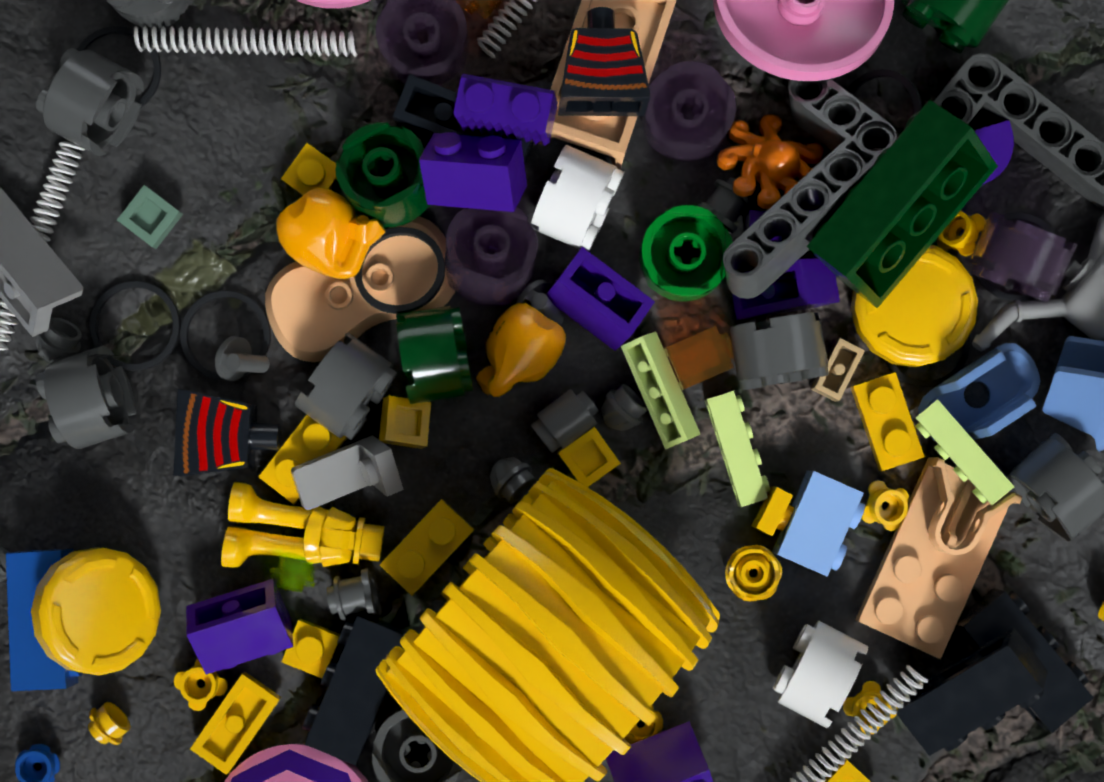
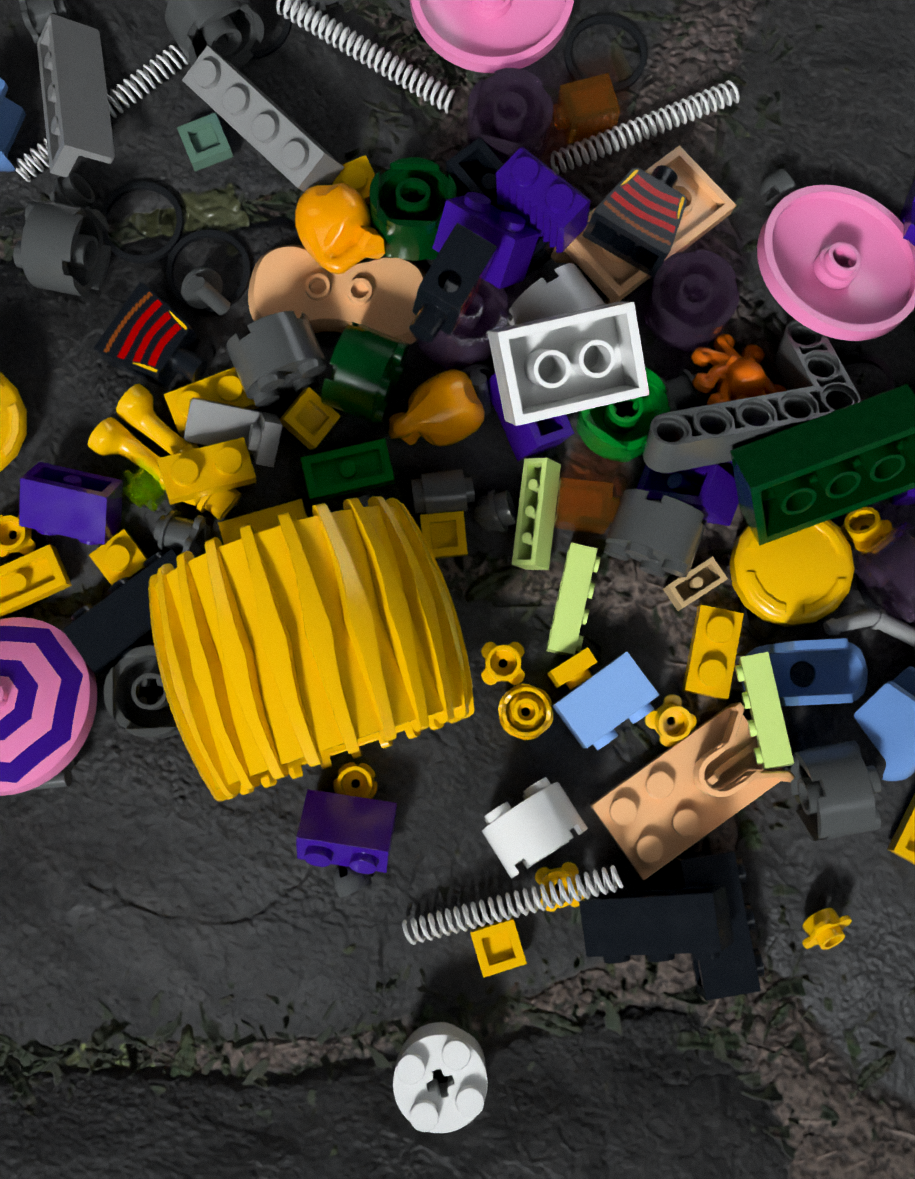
camera: 30 degrees right, 5 degrees down
black piece [355,227,445,314] -> none
none -> yellow plate [157,437,256,505]
none -> light grey brick [182,45,344,192]
none -> green plate [300,438,395,502]
none -> black torso [409,223,497,343]
none -> yellow plate [481,642,525,685]
none -> white brick [487,302,650,426]

